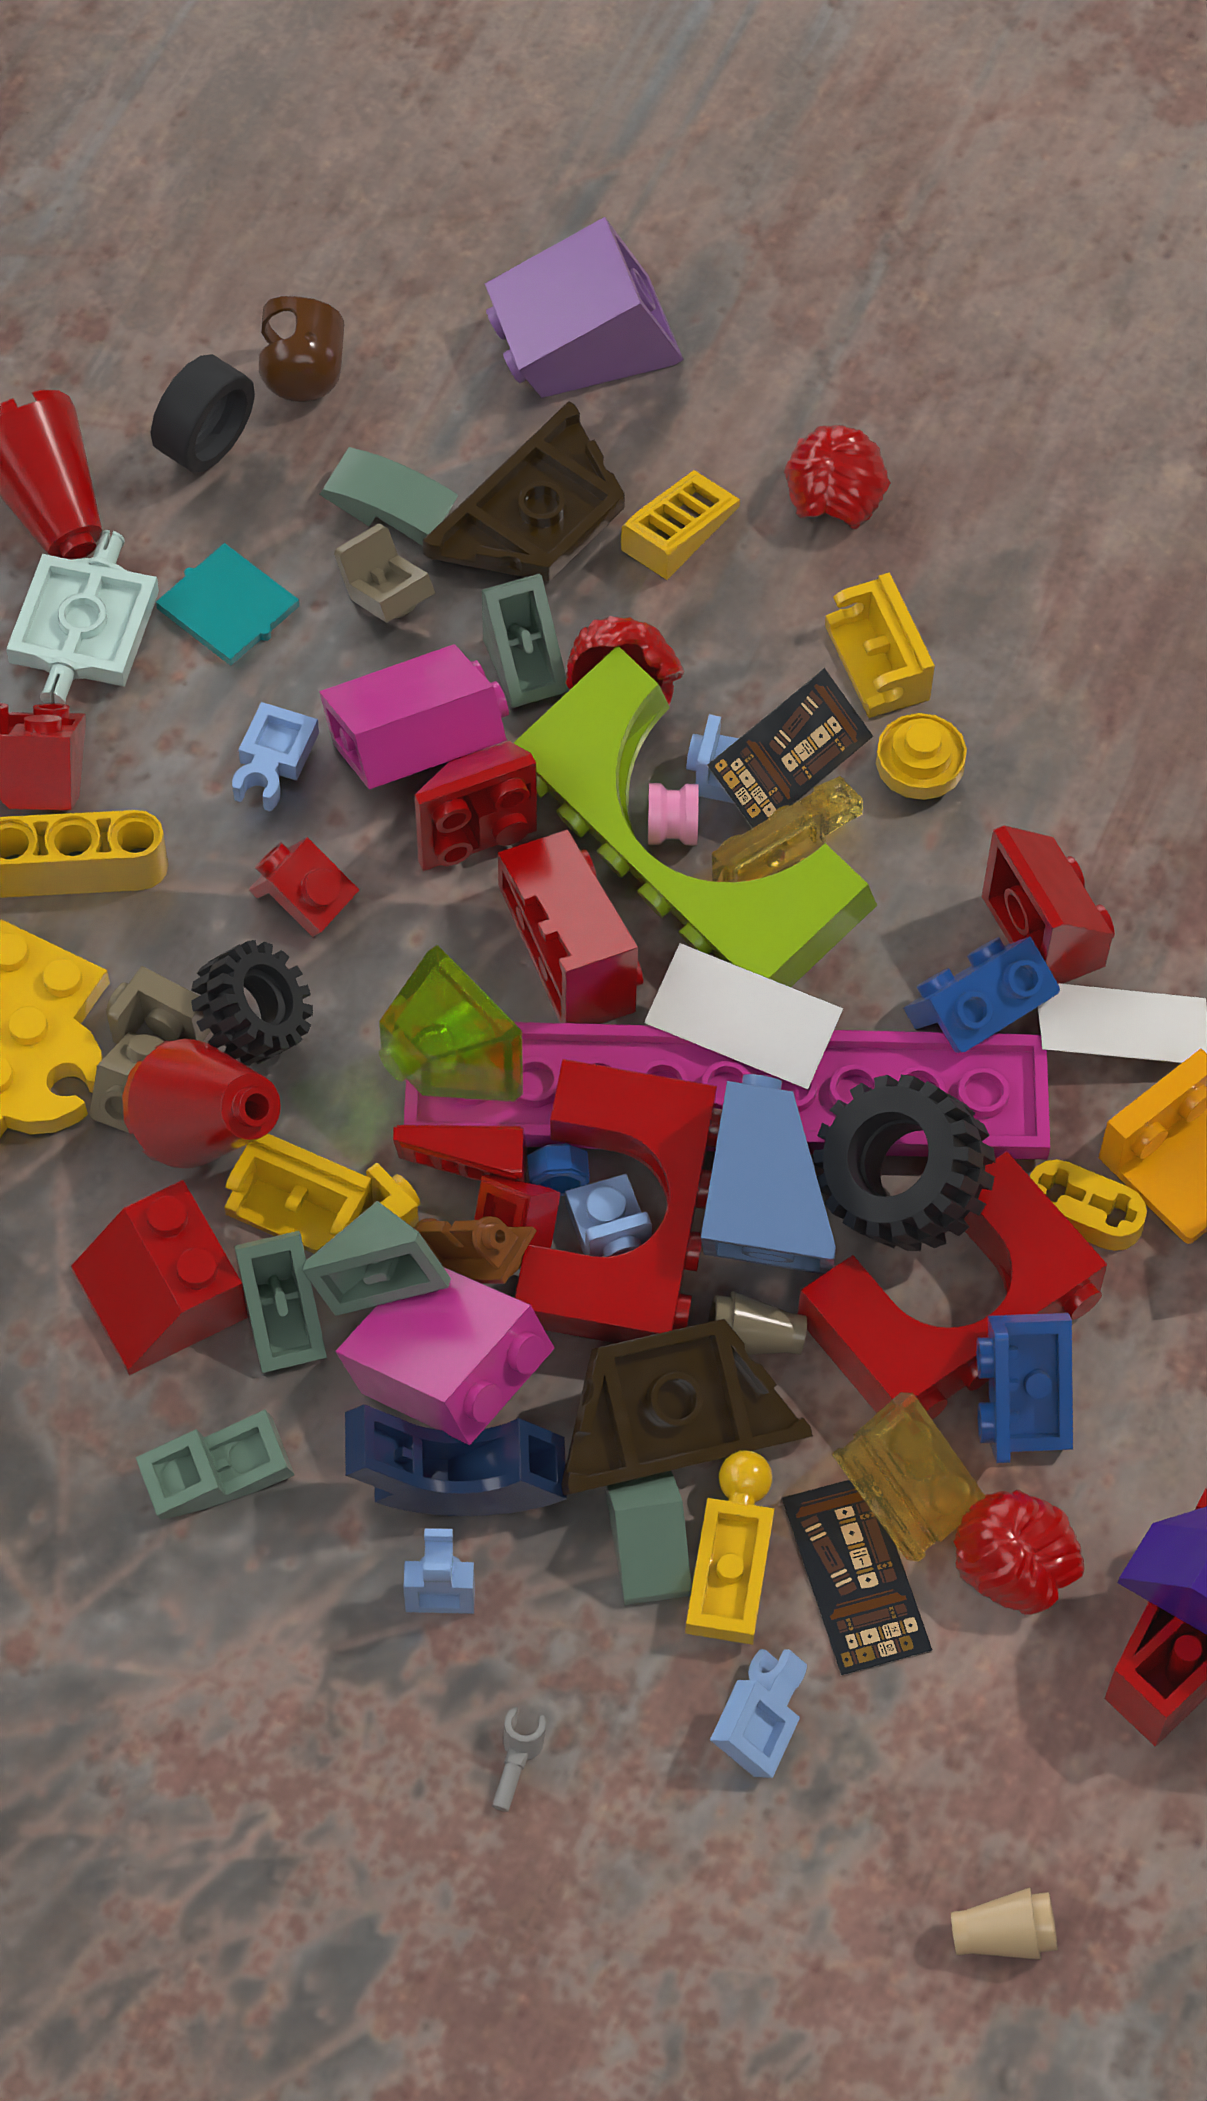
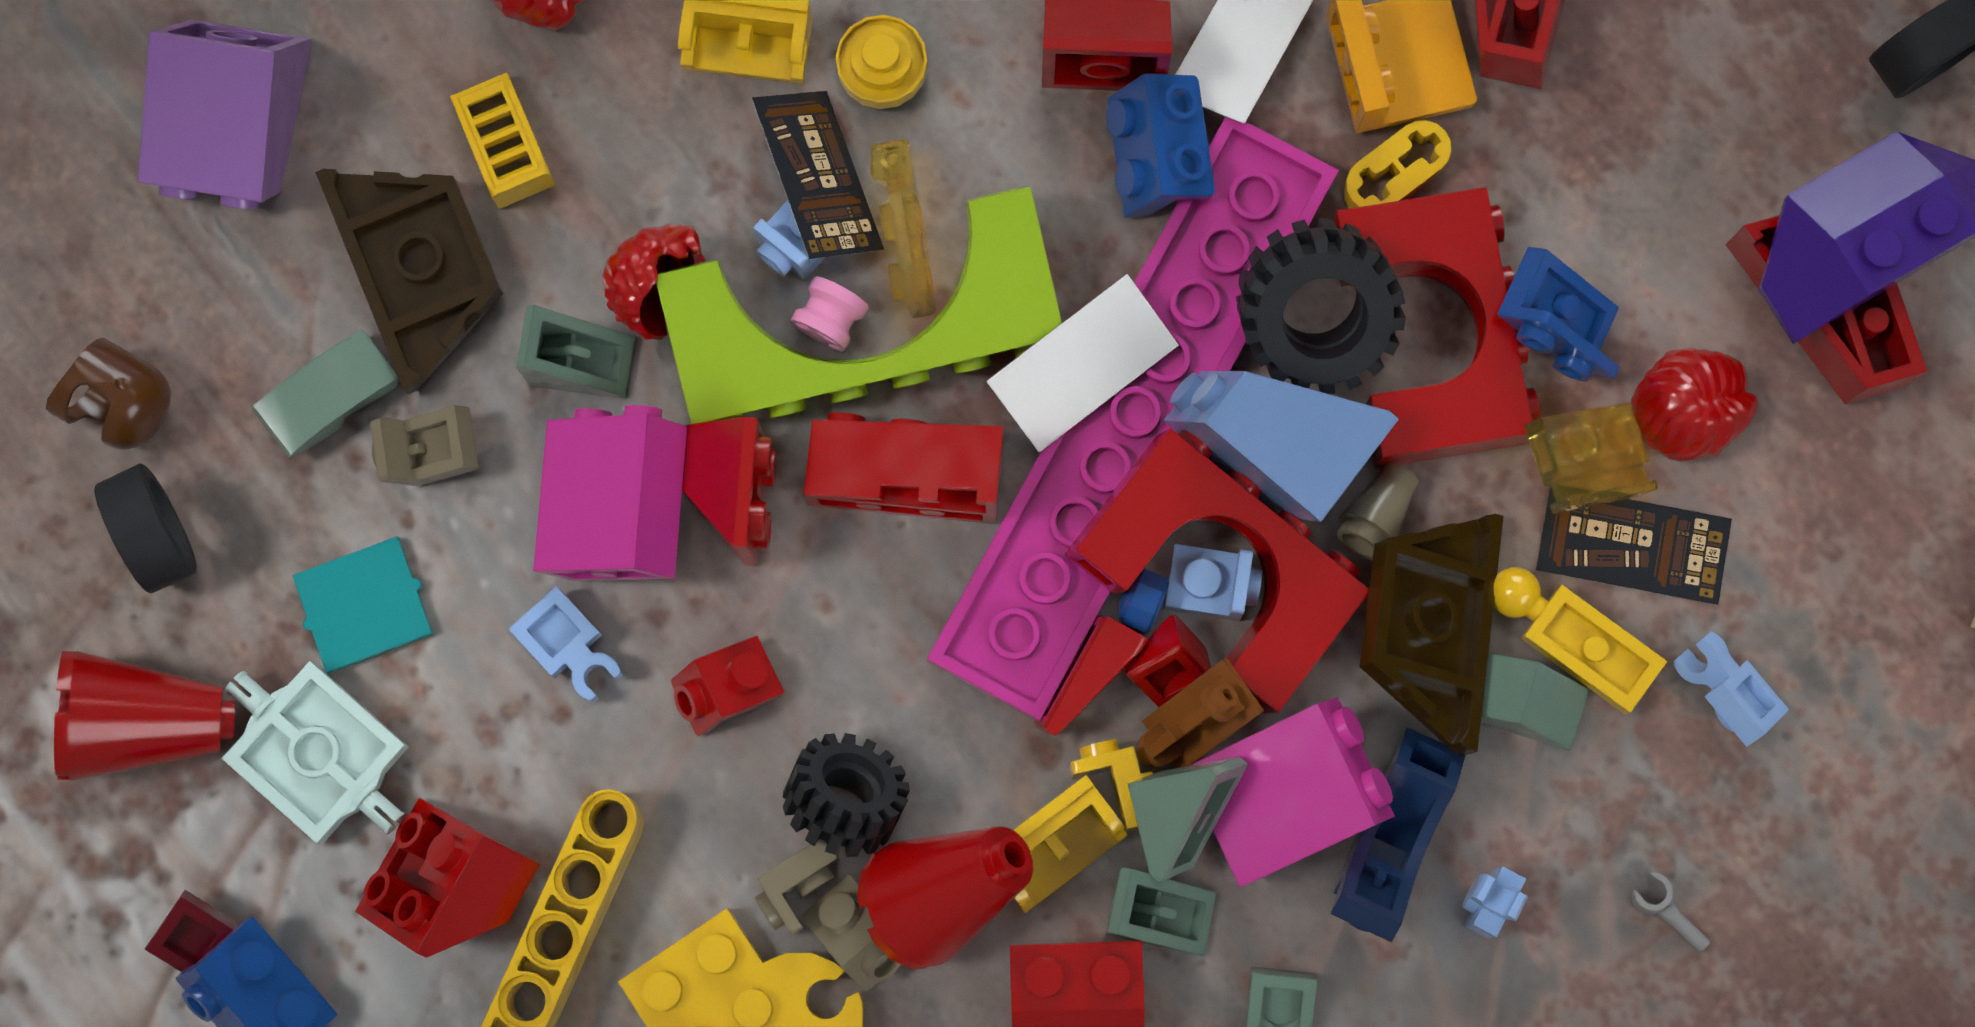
camera: 60 degrees left, 20 degrees up
clear neon green slope [379,945,523,1102] -> none

